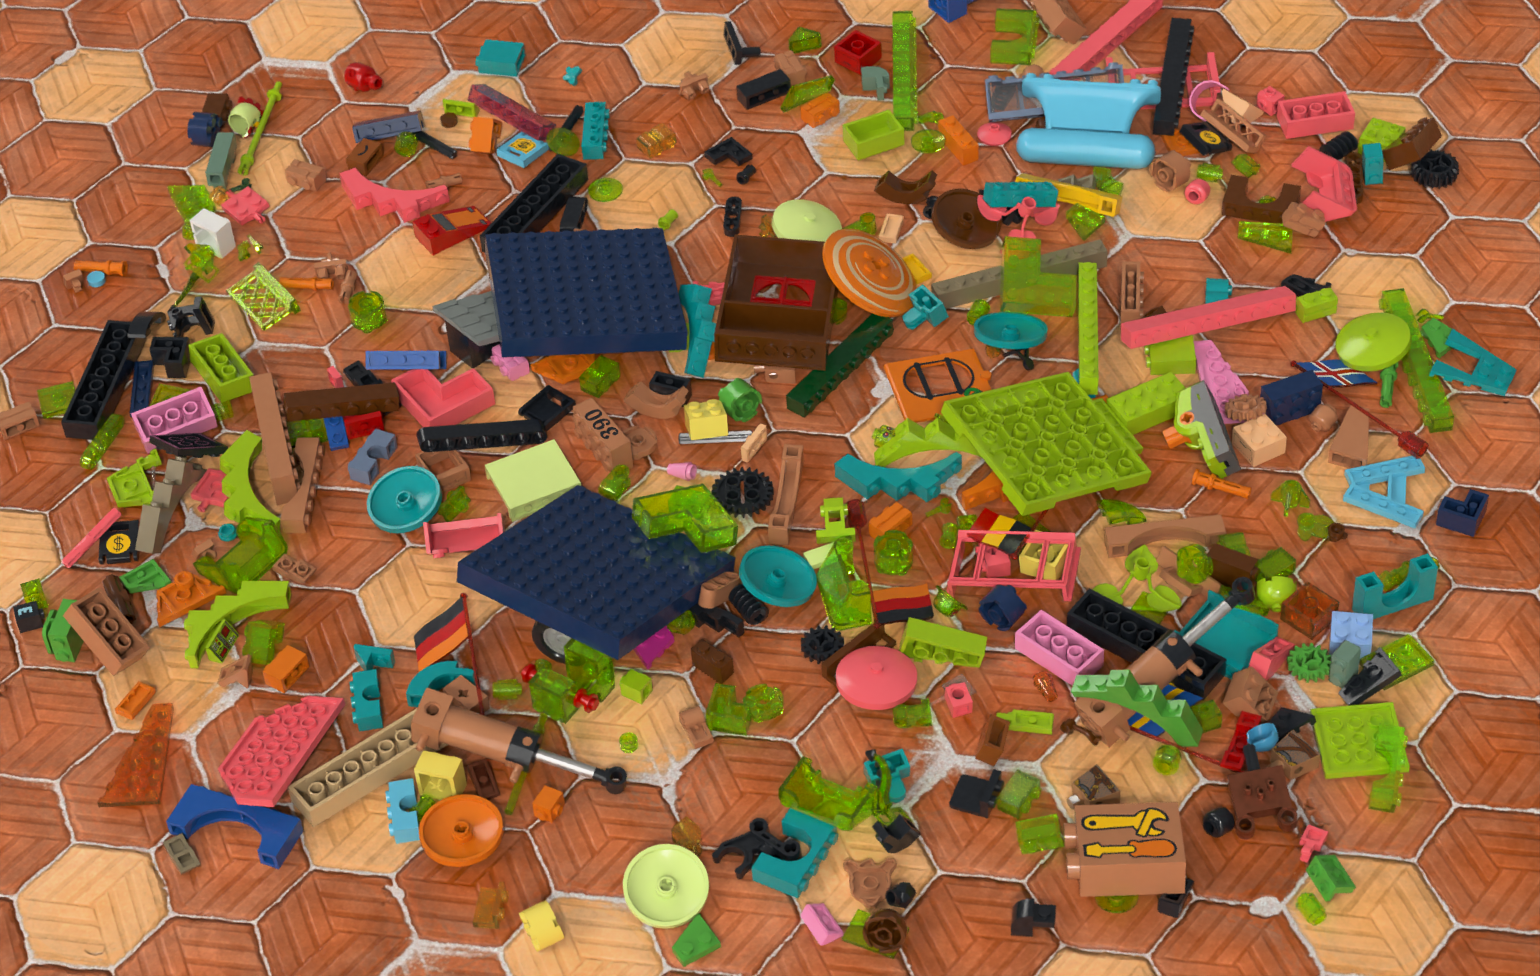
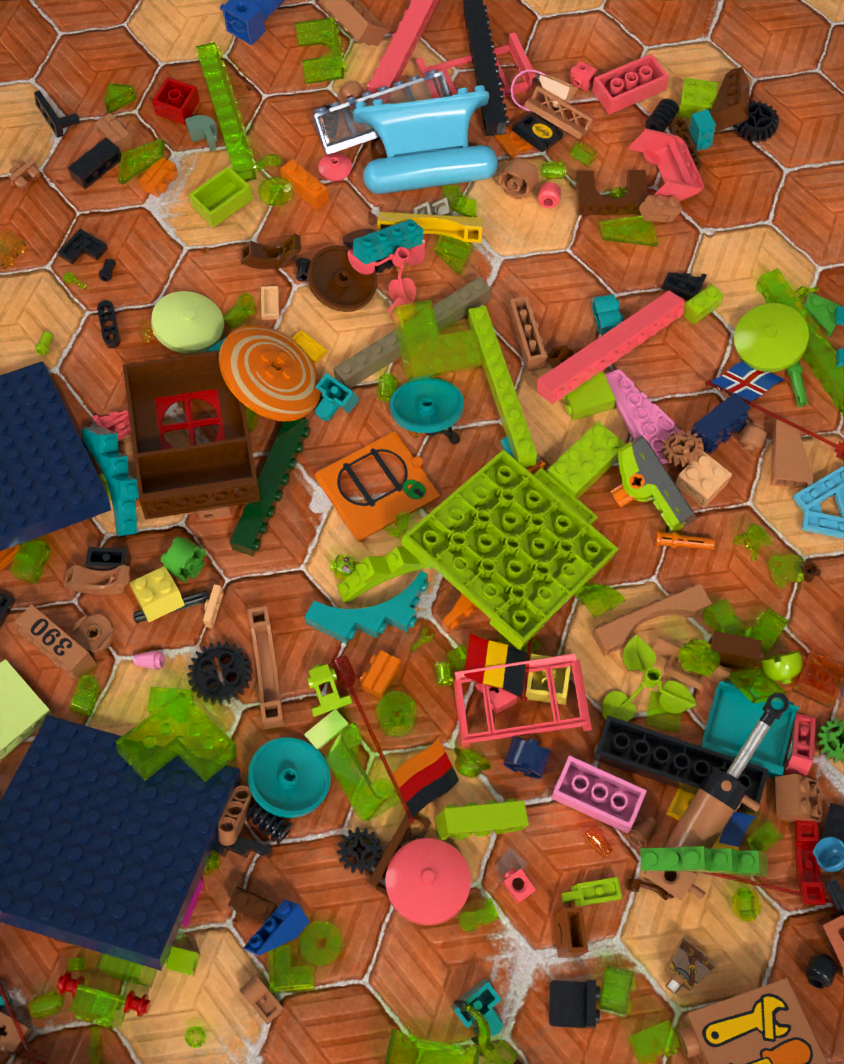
camera: 20 degrees left, 20 degrees up
none -> blue slope [243,899,310,956]

